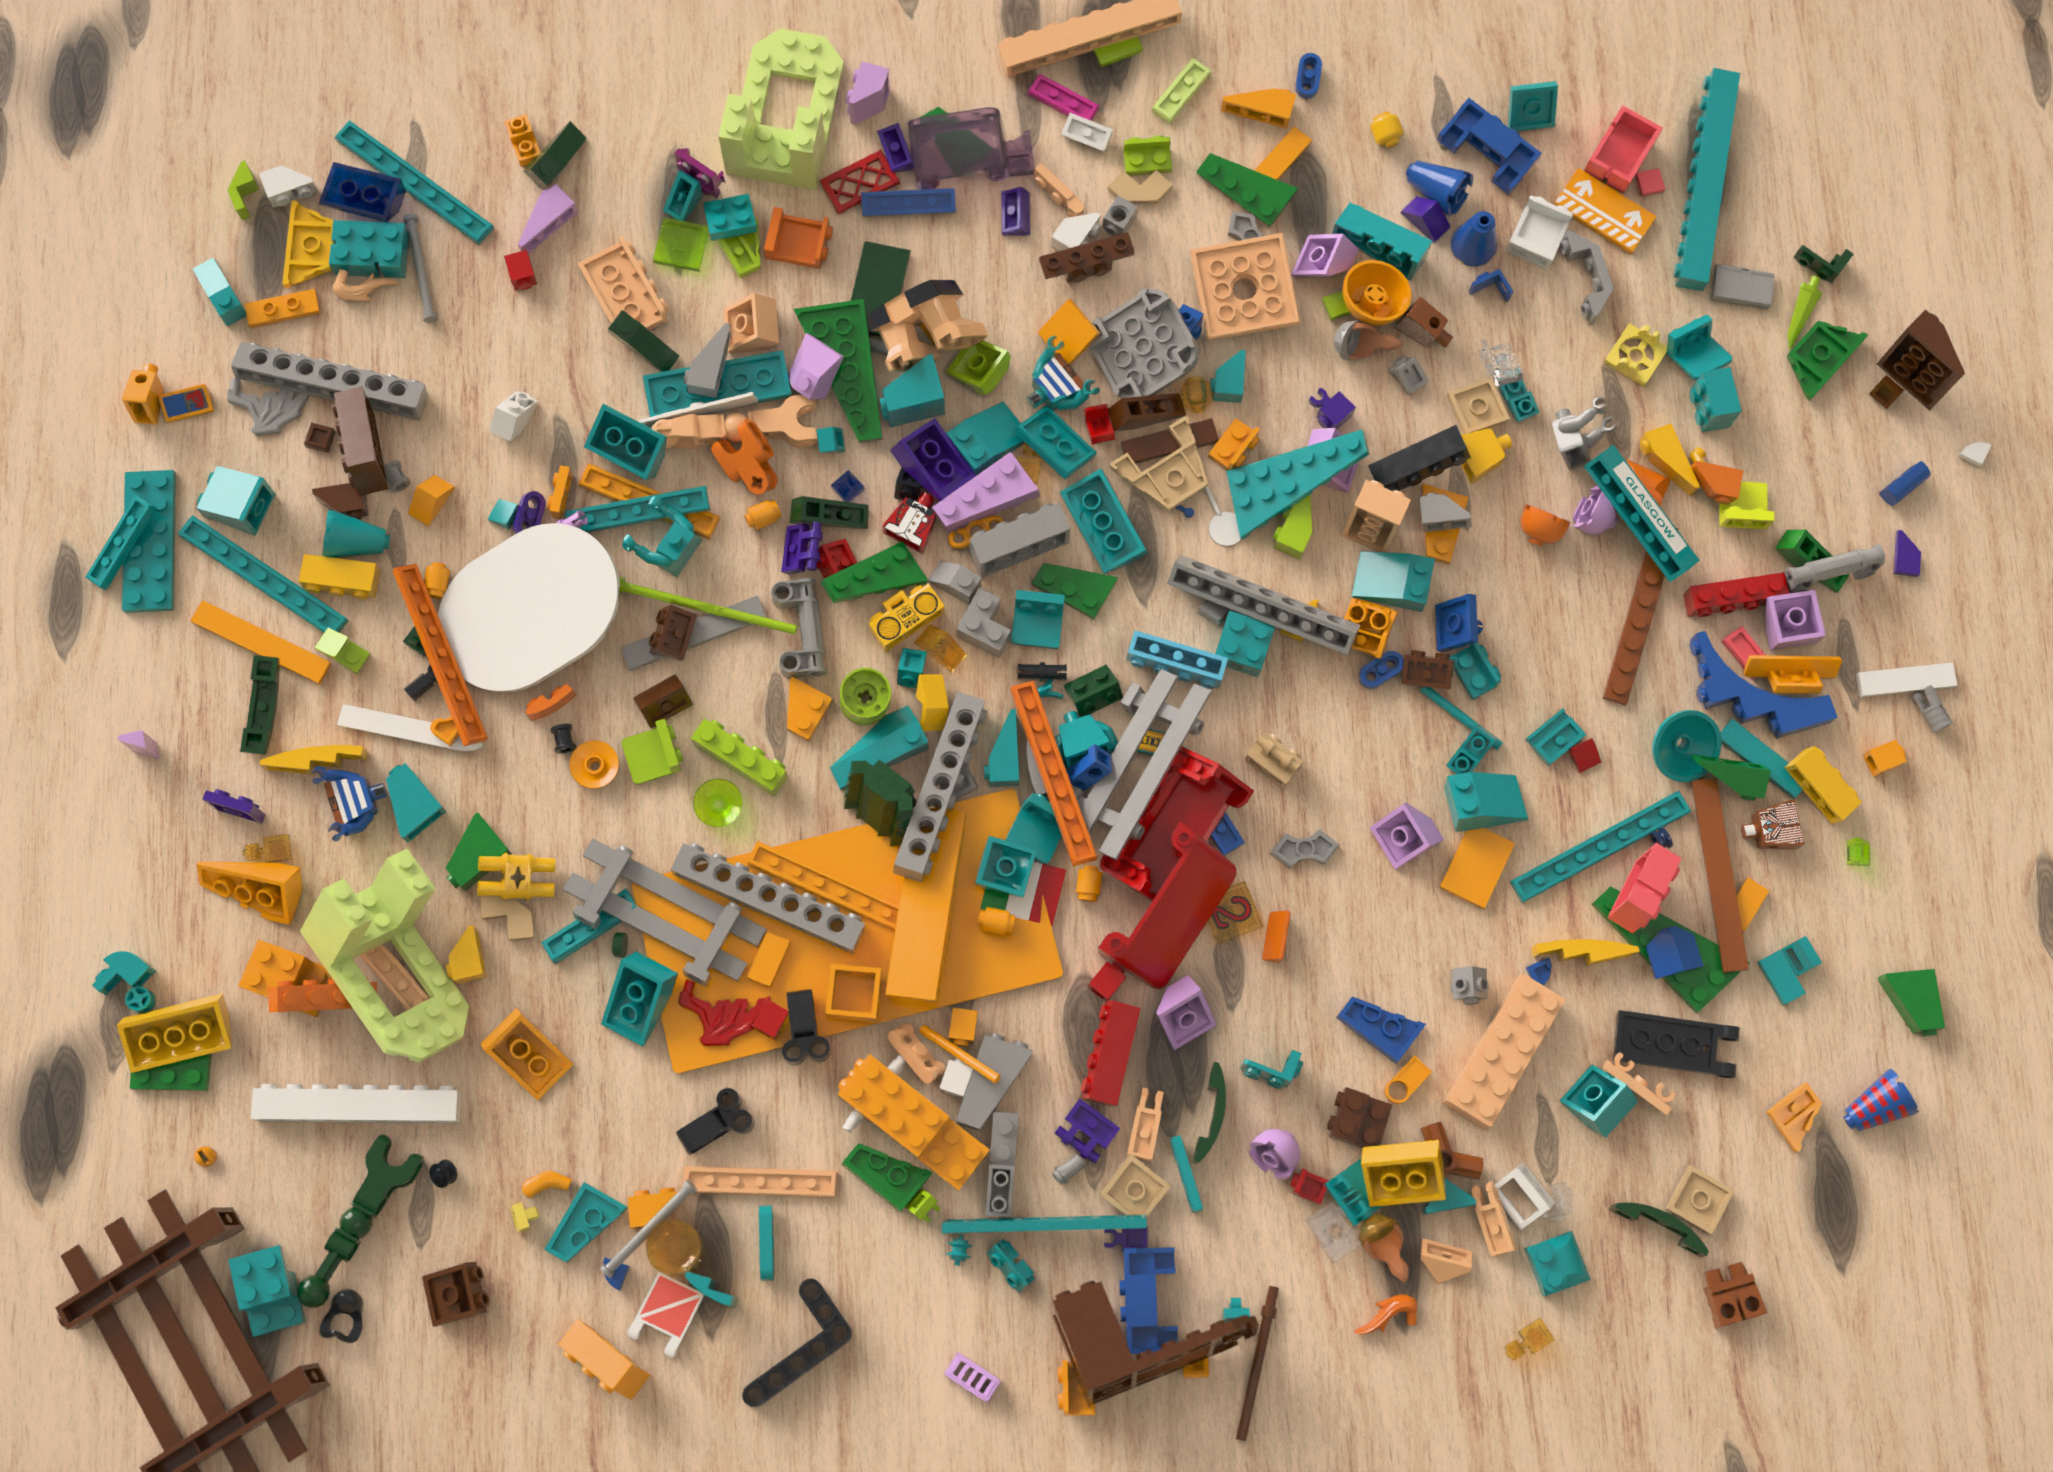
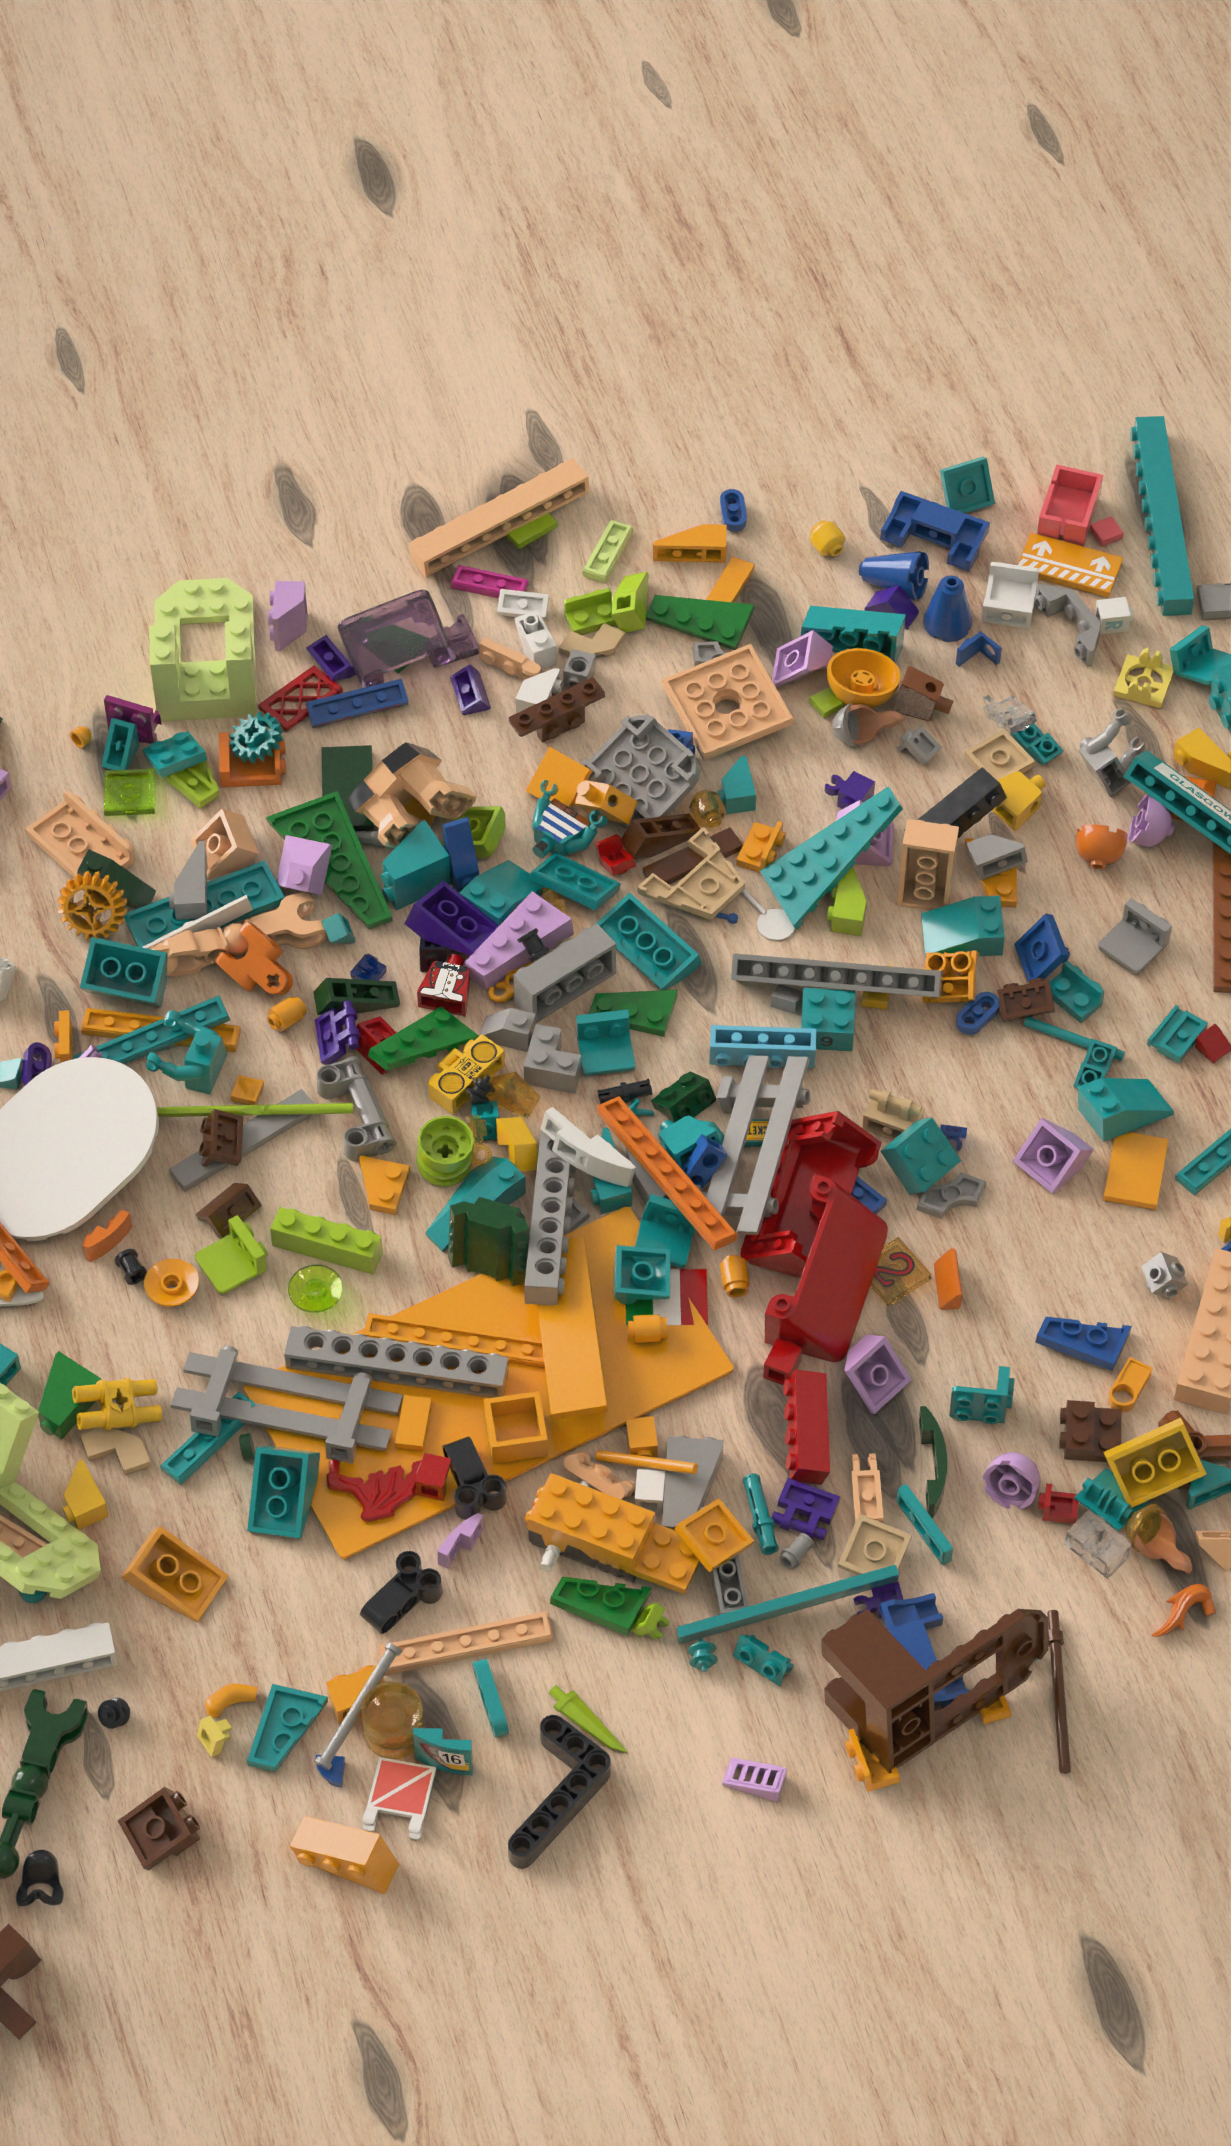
camera: 10 degrees left, 20 degrees down
none -> light orange gear [57,871,127,940]
none -> light orange hinge [70,726,91,748]
none -> teal gear [229,712,283,763]
none -> light orange tile [230,1075,264,1105]
none -> lavender slope [437,1513,484,1569]
none -> blue slope [443,817,479,893]
none -> black wheel [466,1075,496,1105]
none -> clear yellow plate [466,1114,492,1166]
none -> white slope [515,610,557,669]
none -> black bush [517,928,550,962]
none -> white slope [541,1107,636,1187]
none -> lime bar [549,1685,628,1753]
none -> light orange torso [575,780,638,825]
none -> lime slope [612,571,649,633]
none -> light orange plate [674,1498,754,1573]
none -> teal pin [742,1473,779,1555]
none -> teal brick [880,1117,962,1194]
none -> clear blue tile [940,1124,967,1151]
none -> white brick [1095,597,1134,635]
none -> light grey bracket [1098,898,1172,974]

